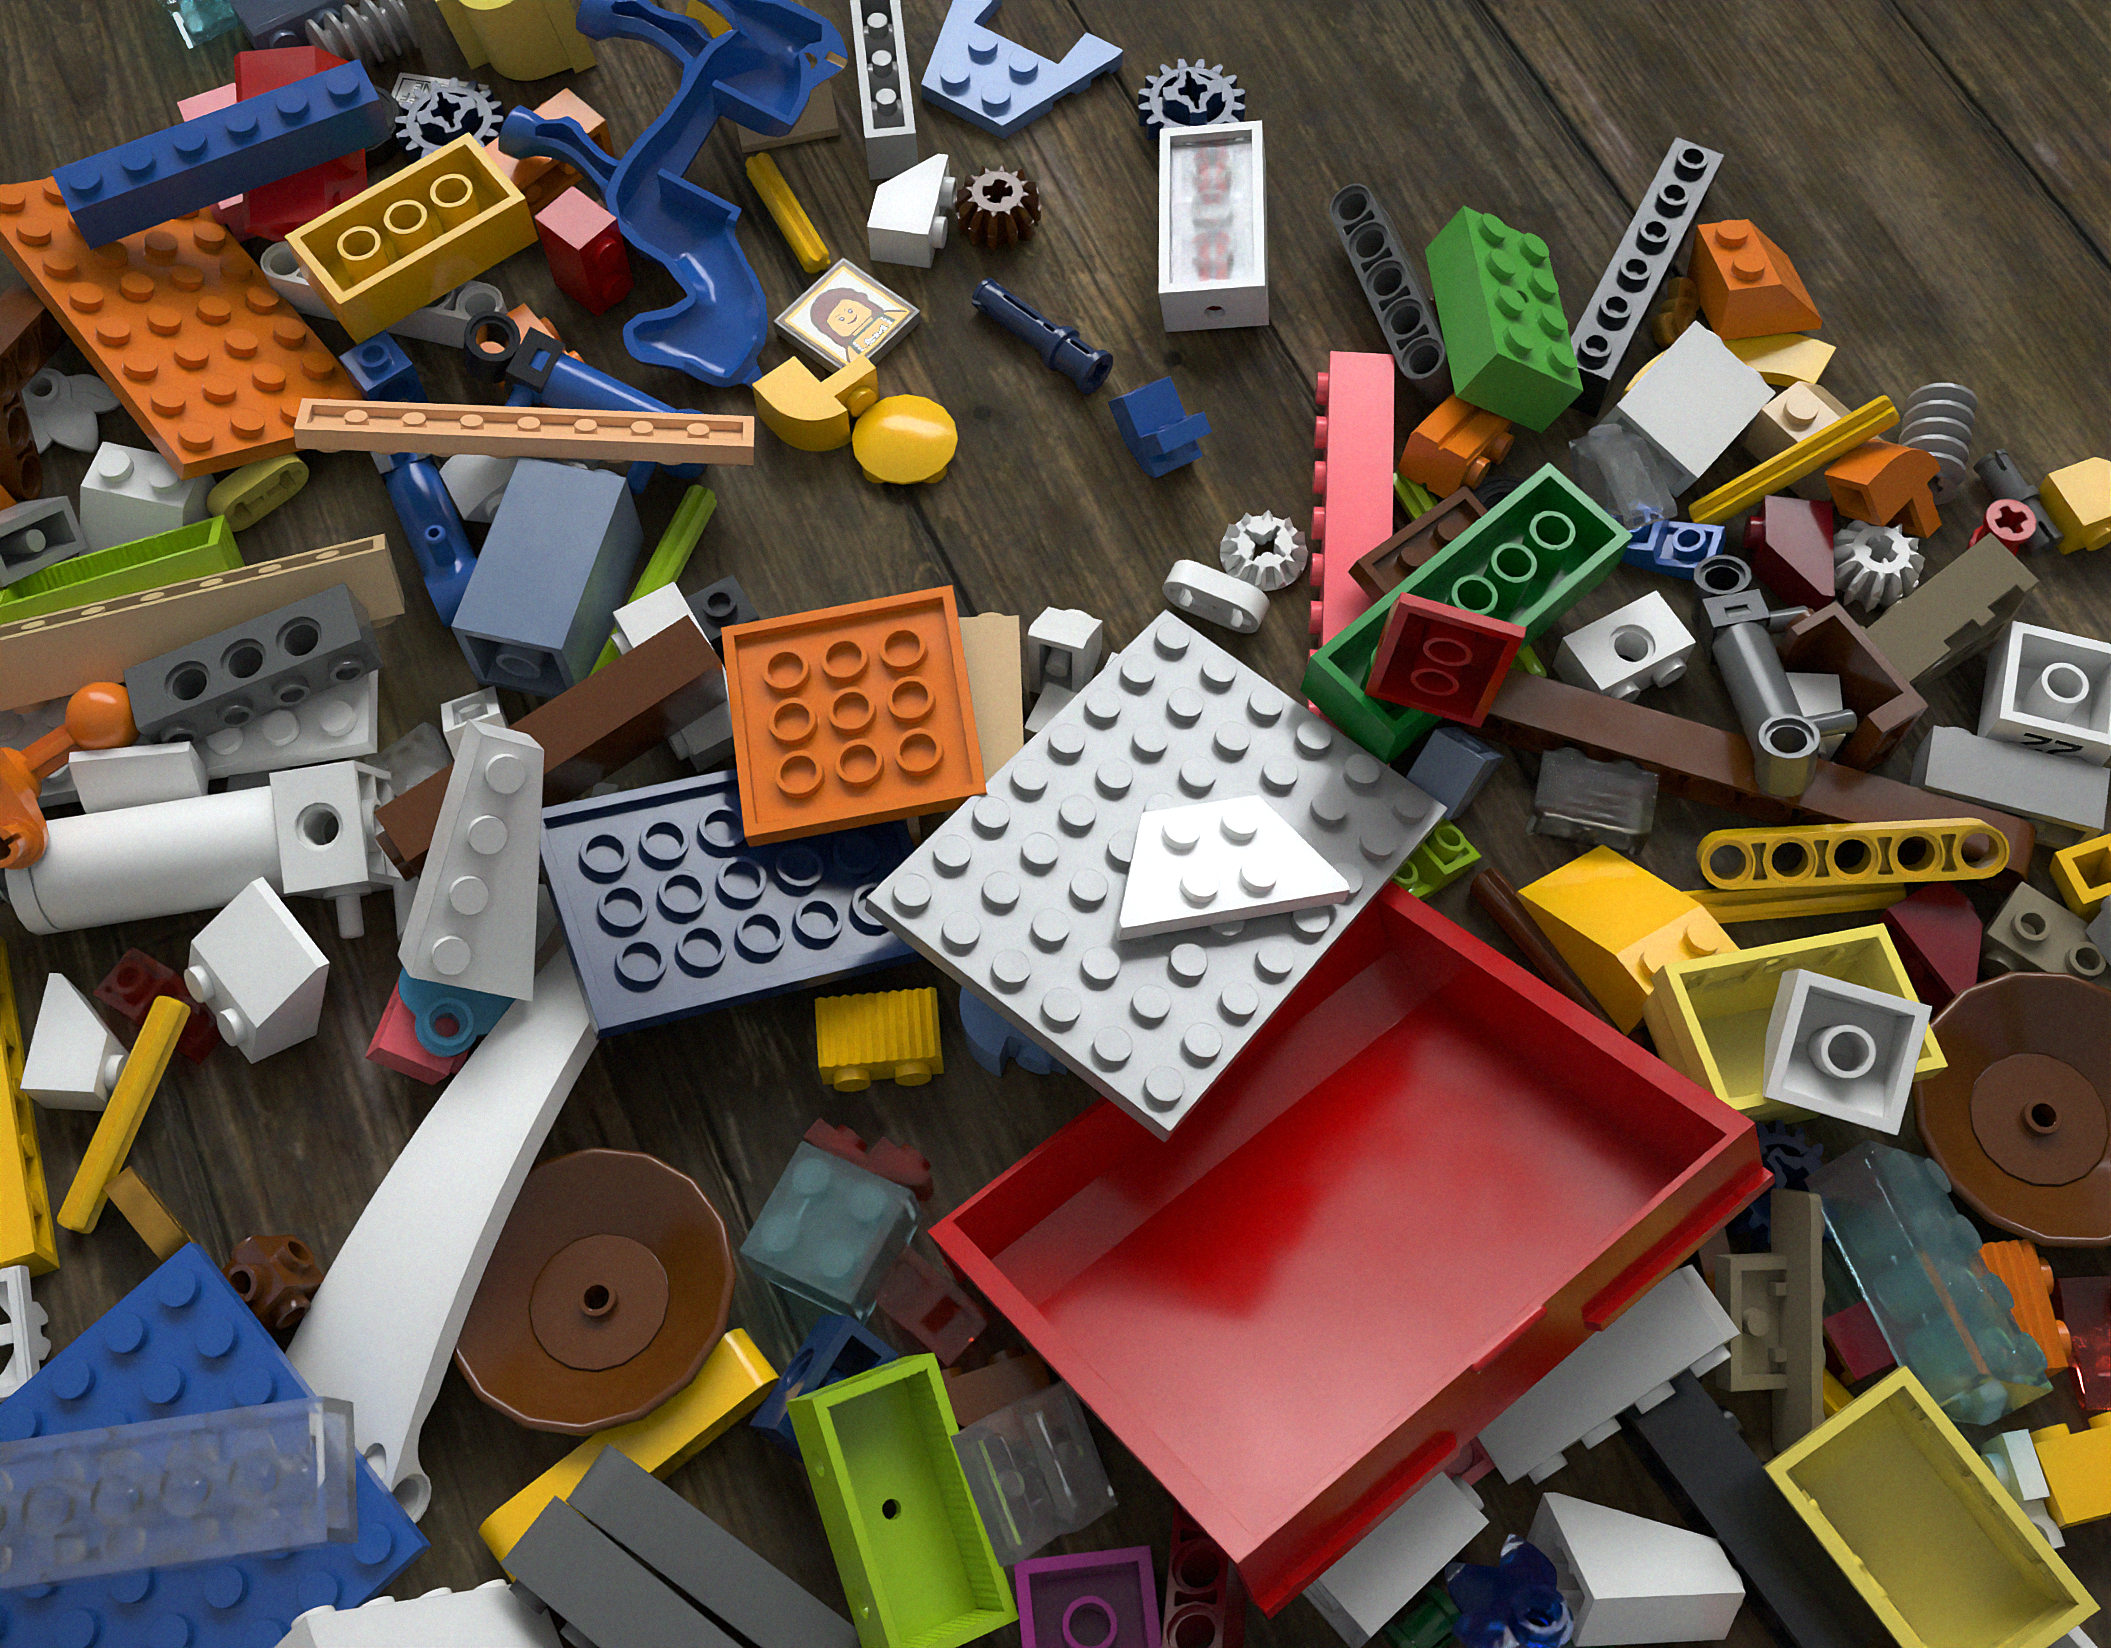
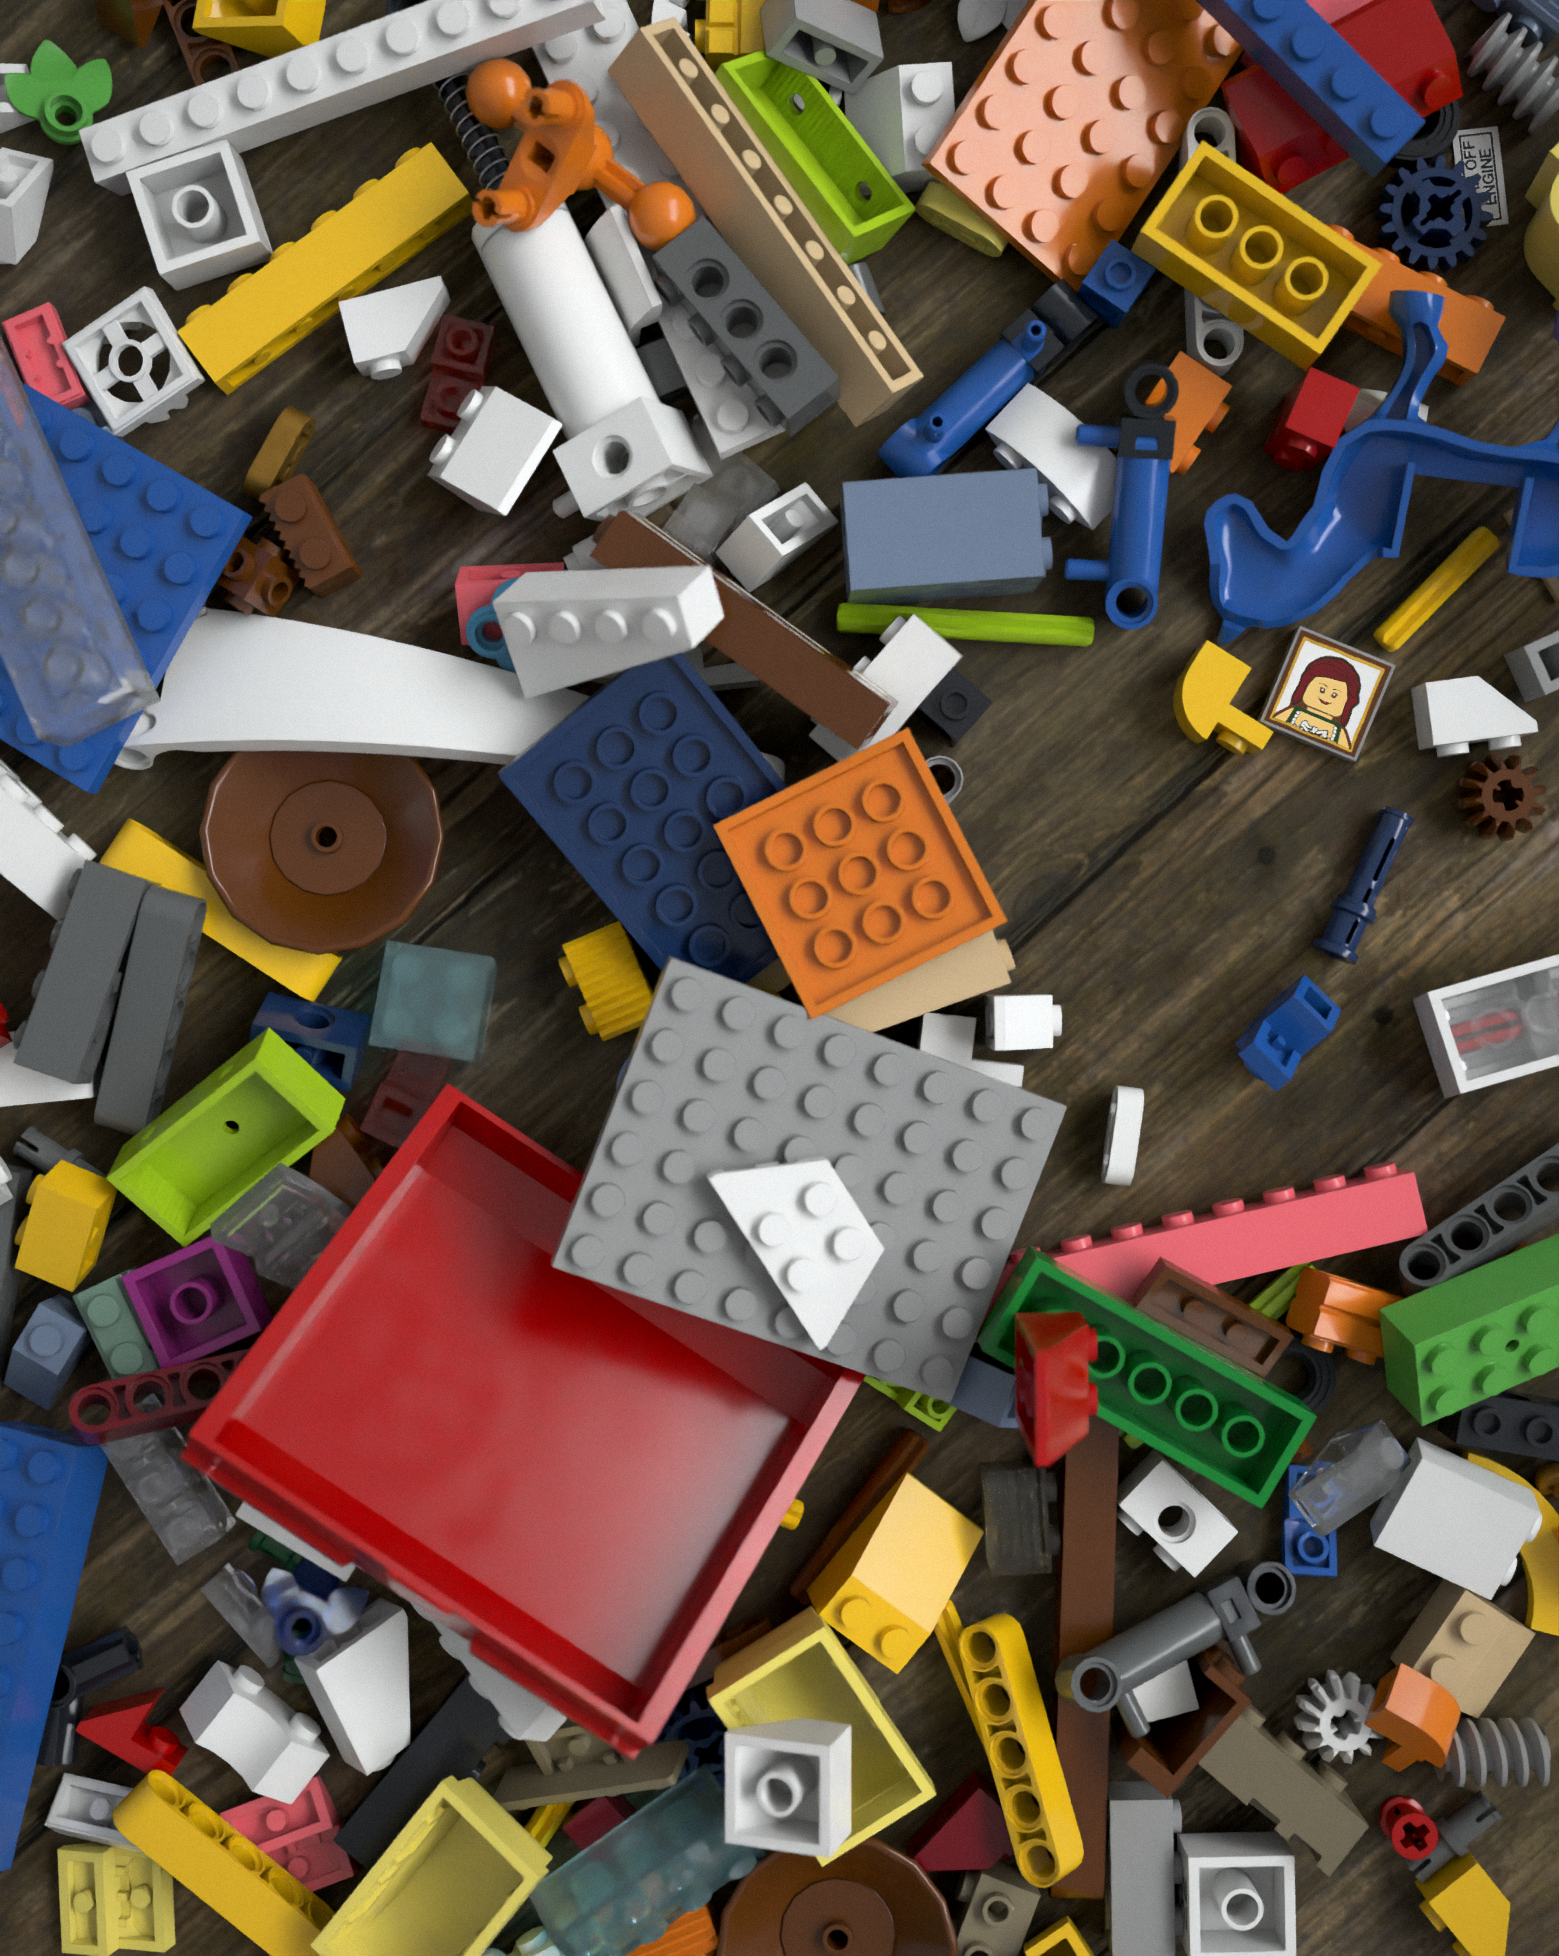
camera: 70 degrees right, 25 degrees up
yellow axle [57,996,190,1234] -> none
light nougat plate [293,398,754,467] -> none
clear red slope [803,1117,934,1202] -> none
yellow dish [851,394,958,485] -> none
white gear [1220,510,1308,591] -> none
yellow axle [1688,395,1900,525] -> none
slope [1743,495,1835,613] -> none
none -> reddish brown brick [259,473,363,598]

